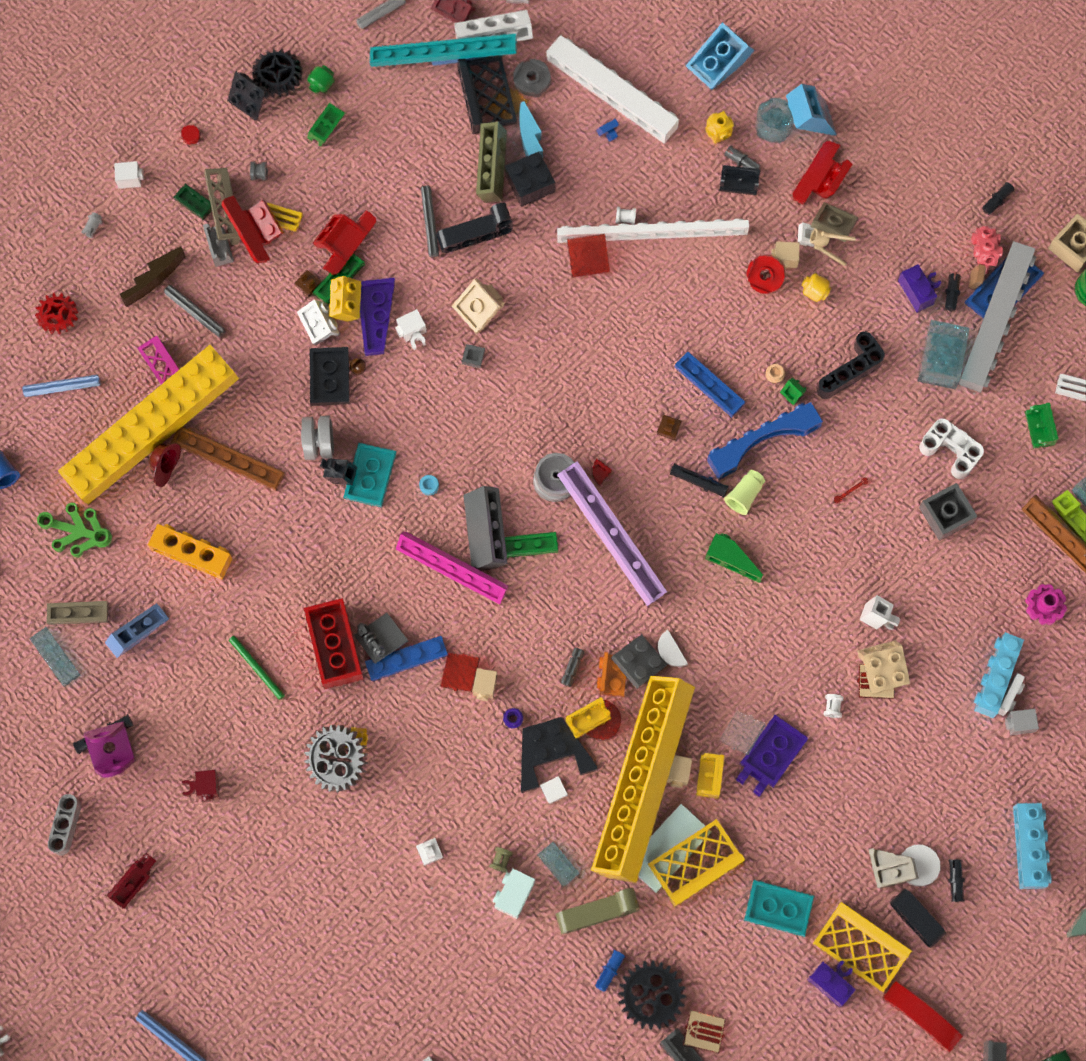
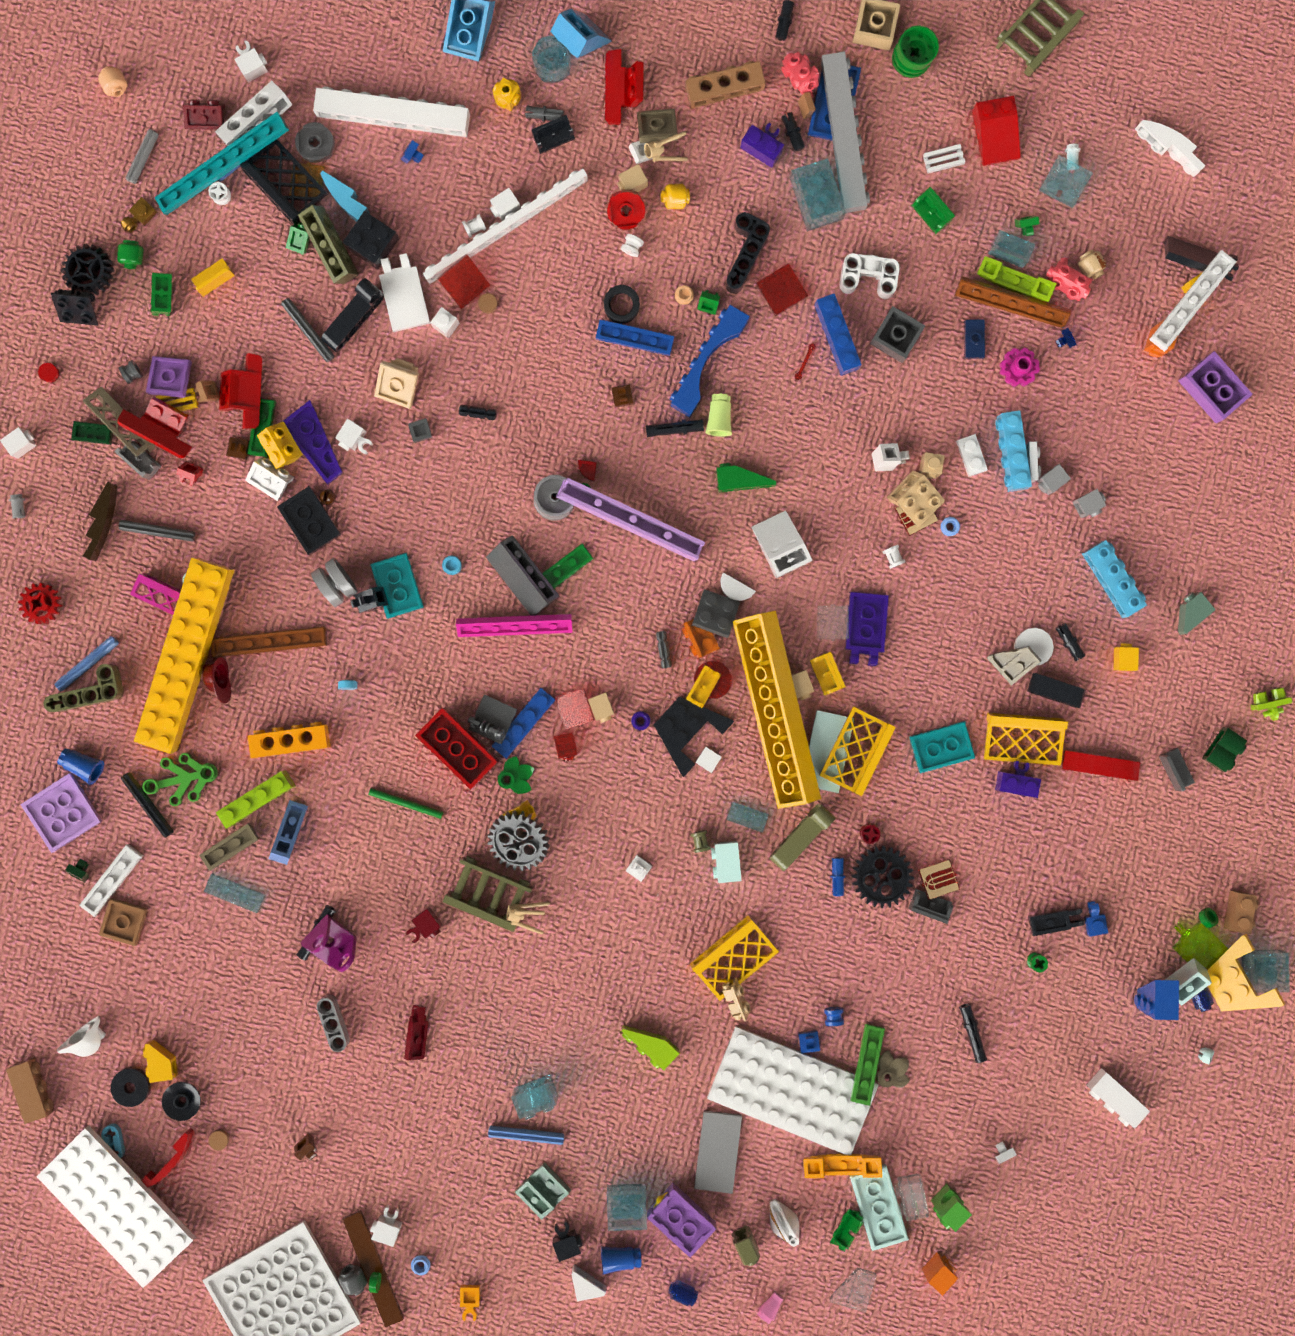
camera: 35 degrees left, 15 degrees up
none -> olive beam [43,664,123,712]
none -> pearl gold plate [121,197,157,233]
none -> black axle [121,772,174,838]
none -> medium lavender tile [146,356,192,398]
none -> red tile [176,461,204,486]
none -> yellow panel [191,258,235,297]
none -> medium nougat tile [194,381,220,402]
none -> white wheel [208,182,231,205]
none -> lime arch [216,770,296,829]
none -> bracket [285,222,310,255]
none -> medium azure tile [338,680,357,690]
none -> white tile [379,253,431,332]
none -> white brick [430,307,460,339]
none -> olive fence [443,856,533,932]
none -> black axle [459,405,496,420]
none -> medium nougat tile [478,293,498,314]
none -> white brick [490,188,521,221]
none -> green plate [497,756,534,794]
none -> tan plant [507,902,550,934]
none -> clear light blue brick [511,1074,558,1120]
none -> clear red brick [554,732,578,762]
none -> black tyre [604,285,640,324]
none -> white wheel [621,234,644,257]
none -> lime slope [621,1025,680,1071]
none -> medium nougat brick [685,61,765,109]
none -> yellow fence [690,915,779,1001]
none -> tan hinge [722,978,751,1021]
none -> white slope [751,511,812,578]
none -> clear red tile [756,263,808,317]
none -> blue brick [814,293,862,376]
none -> dark red wheel [859,824,881,844]
none -> tan brick [919,452,945,479]
none -> light blue plate [940,517,960,536]
none -> white plate [956,434,988,477]
none -> dark blue plate [964,320,985,359]
none -> light grey brick [1072,489,1107,518]
none -> yellow brick [1113,644,1139,671]

